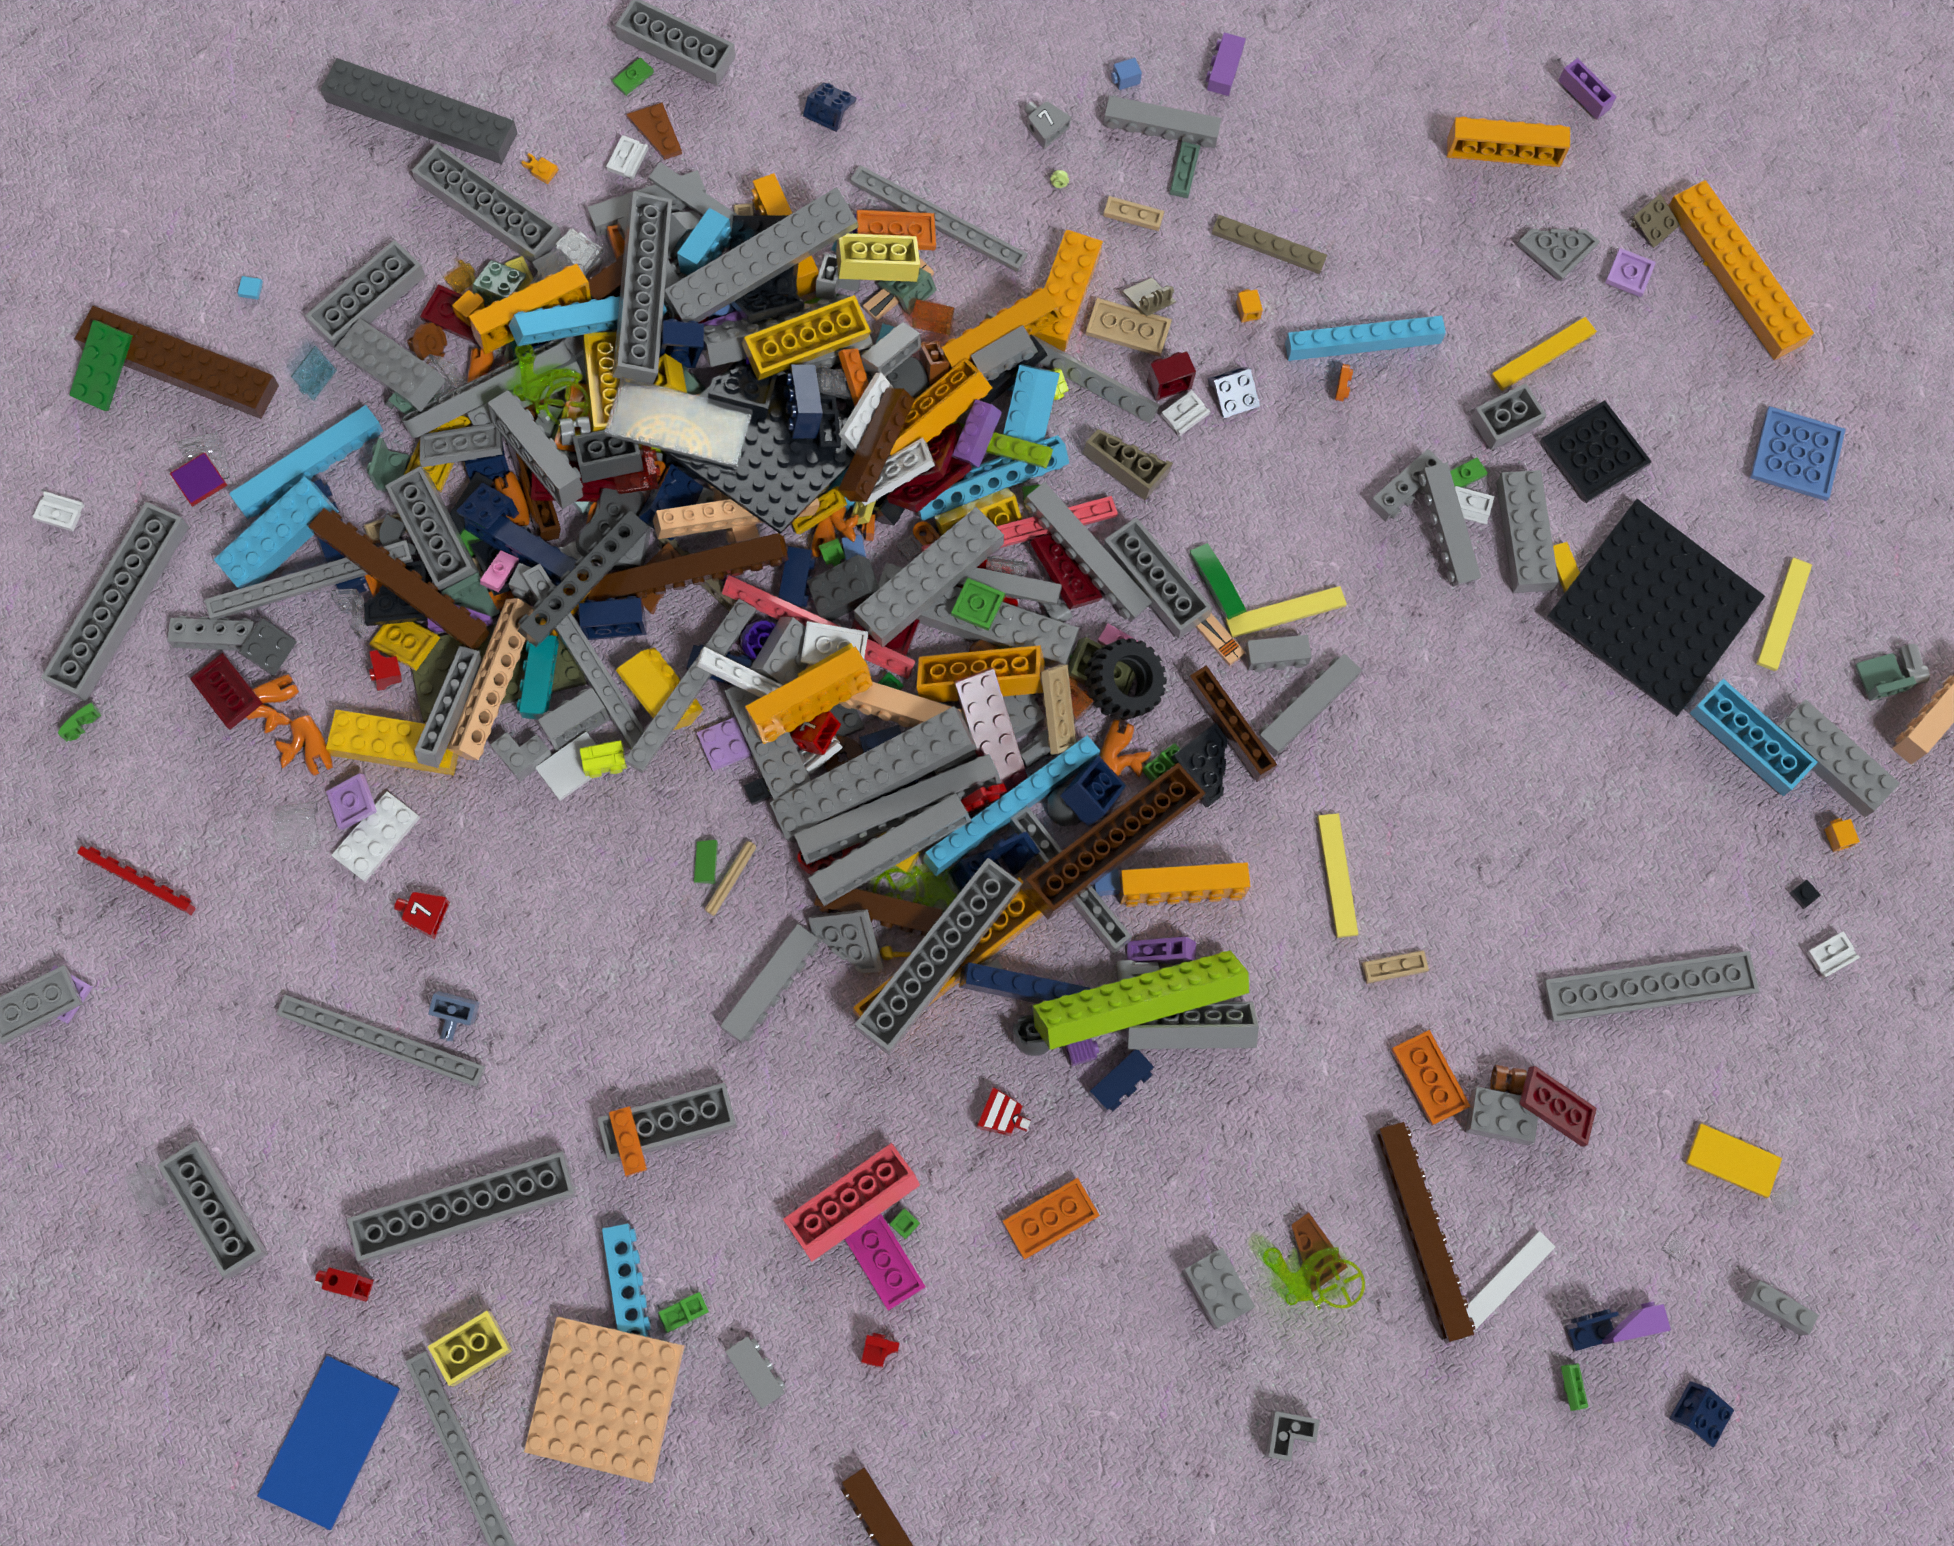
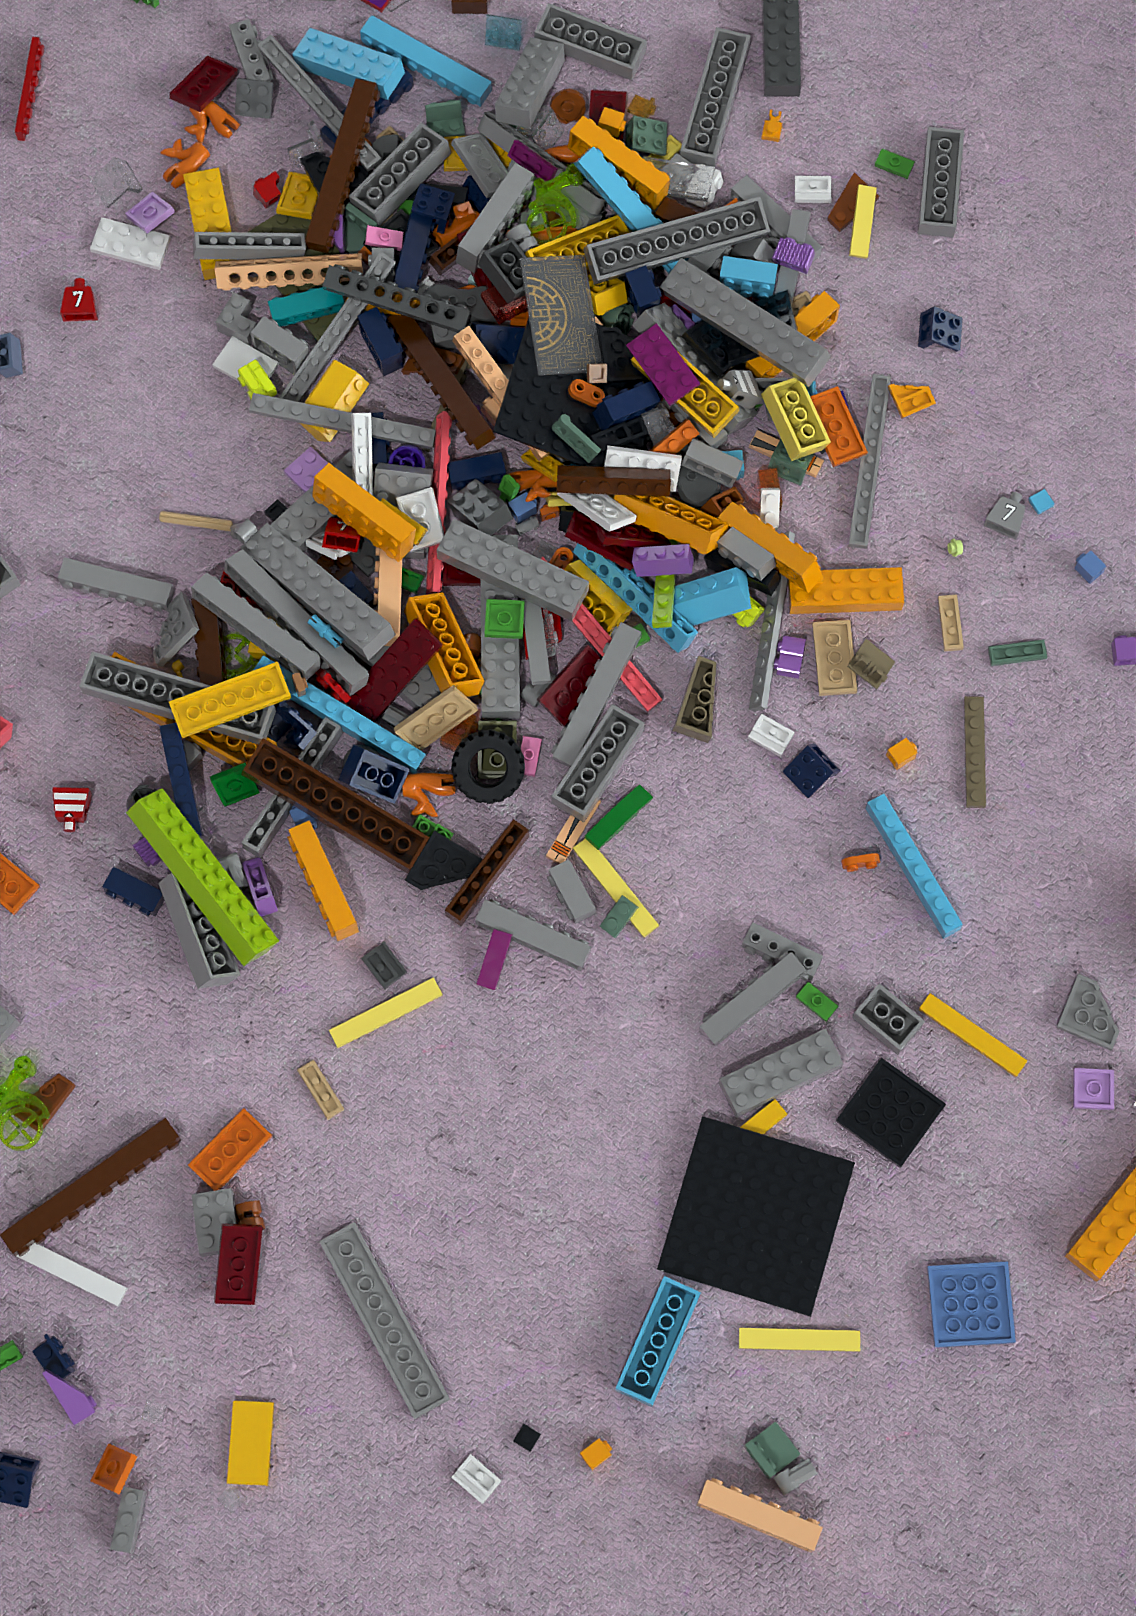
camera: 75 degrees right, 0 degrees up
bright green slope [694,840,718,884] -> none
light grey brick [1103,96,1222,148] -> none
dark red brick [1147,351,1196,401] -> none
white plate [1455,486,1495,525] -> none
light grey brick [1778,699,1900,817] -> none
none -> orange plate [90,1443,138,1494]
none -> yellow plate [169,662,291,738]
none -> green plate [210,763,260,807]
none -> light grey piece [230,519,258,544]
none -> medium nougat plate [292,672,308,697]
none -> medium azure pin [307,614,344,648]
none -> dark grey plate [361,942,407,990]
none -> orange plate [452,201,475,224]
none -> magenta tile [477,928,513,990]
none -> magenta tile [507,140,558,185]
none -> light grey pin [515,516,540,536]
none -> sand green plate [552,414,601,463]
none -> orange plate [568,379,605,407]
none -> medium nougat plate [587,363,607,383]
none -> sand green plate [599,895,639,938]
none -> magenta plate [626,323,700,406]
none -> light grey torso [717,370,762,410]
none -> white hinge [759,488,780,530]
none -> medium lavender brick [772,237,815,274]
none -> medium lavender brick [774,635,806,679]
none -> light yellow tile [849,184,876,259]
none -> light orange wing [887,384,936,419]
none -> medium azure tile [1028,489,1055,515]

